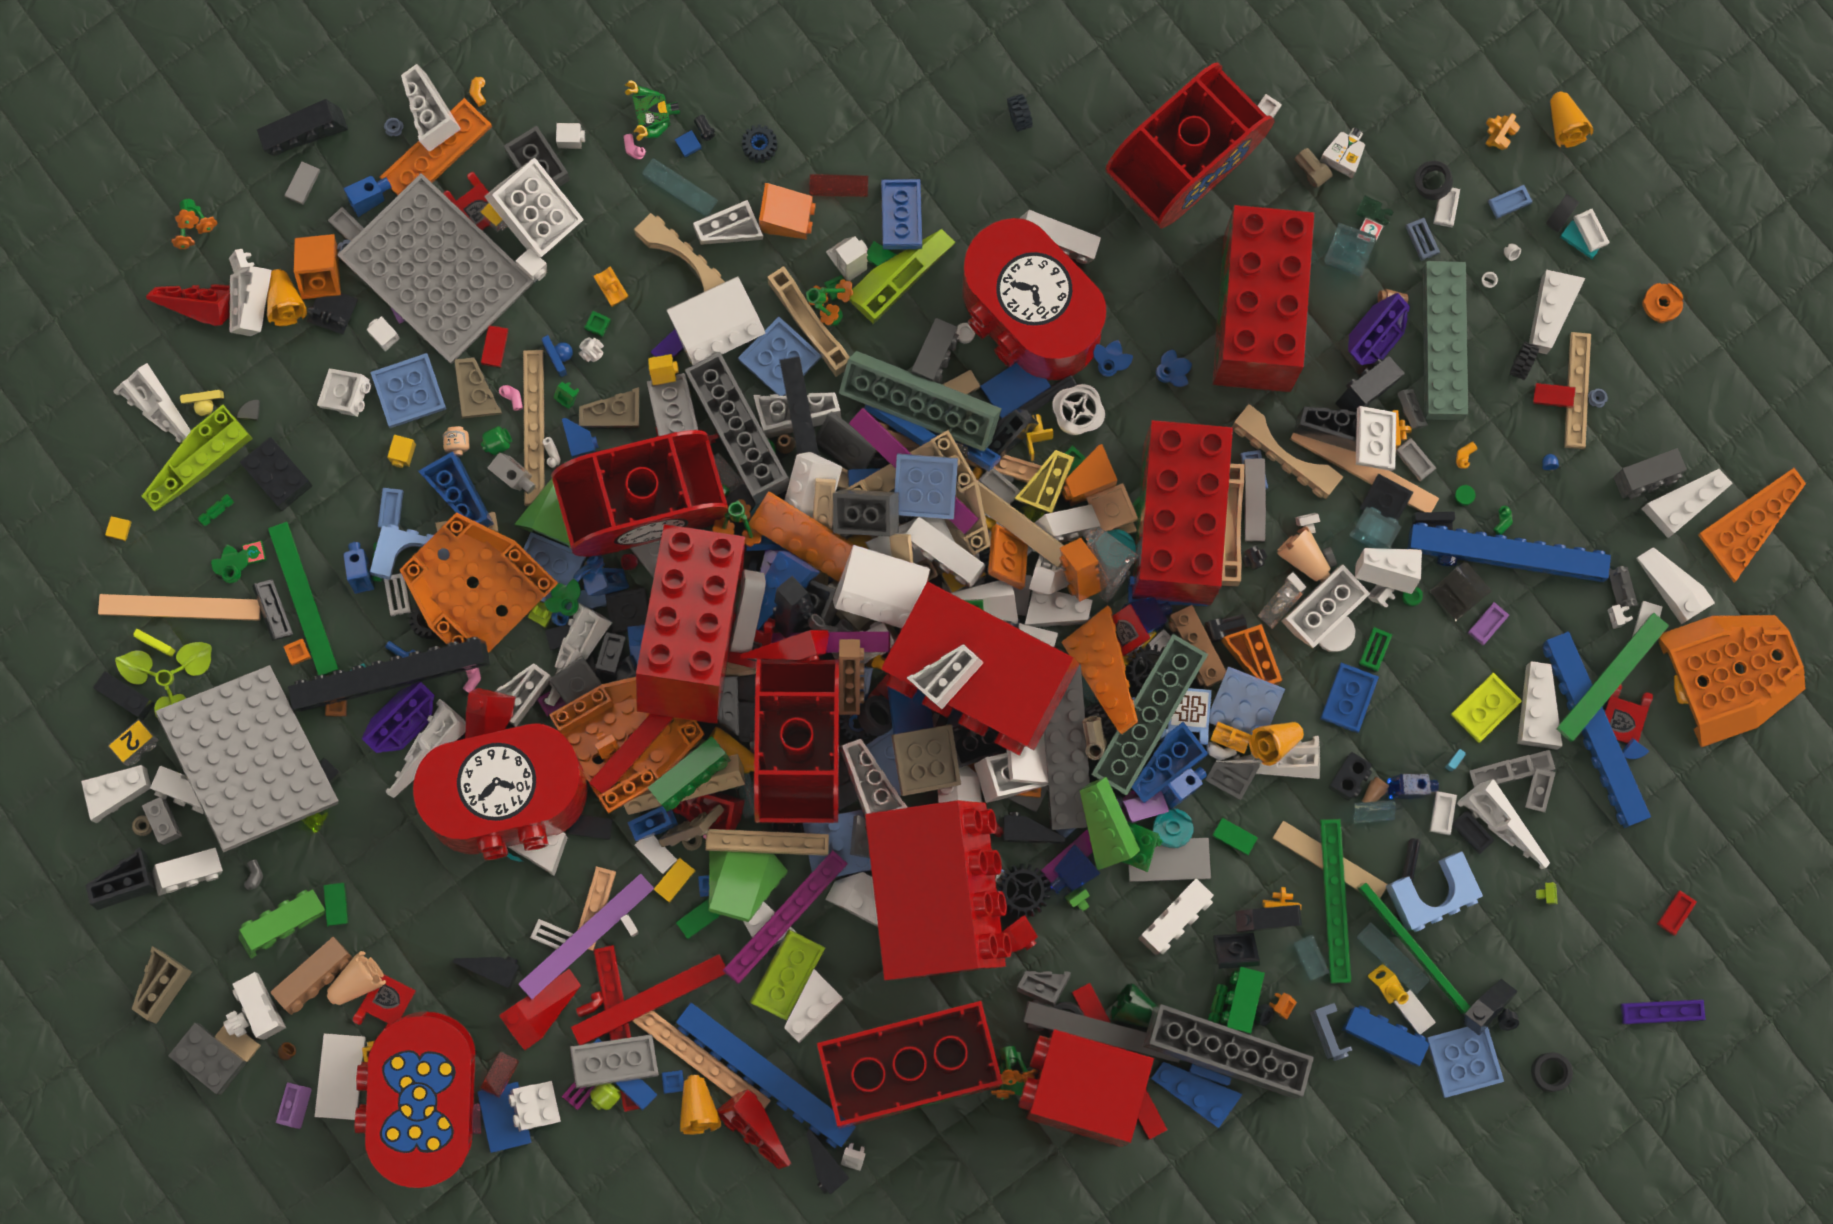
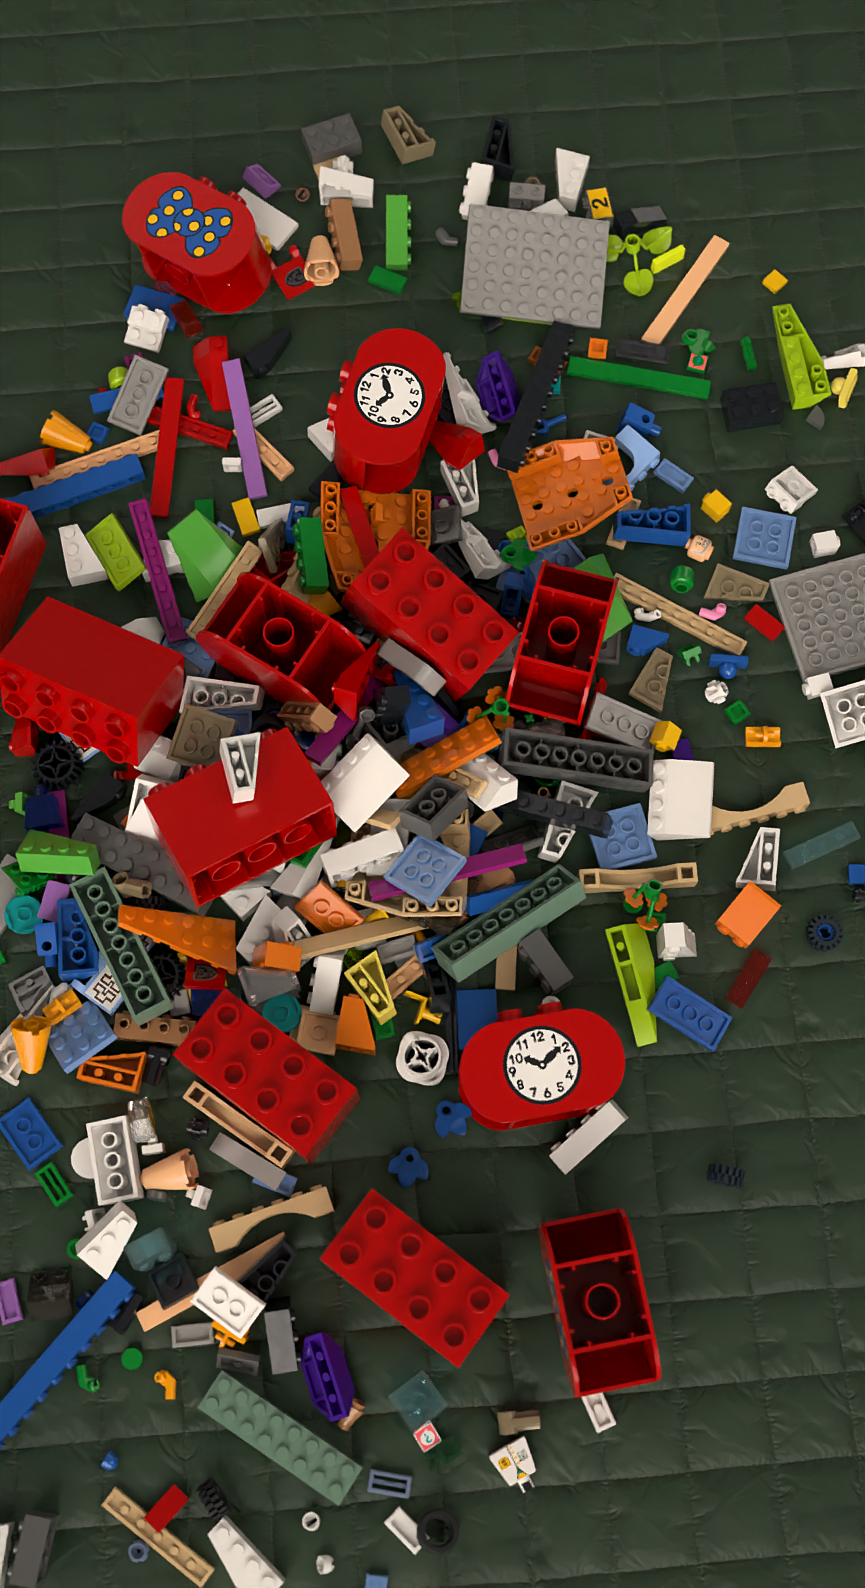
camera: 125 degrees right, 5 degrees down
light grey torso [487,452,536,494] -> none

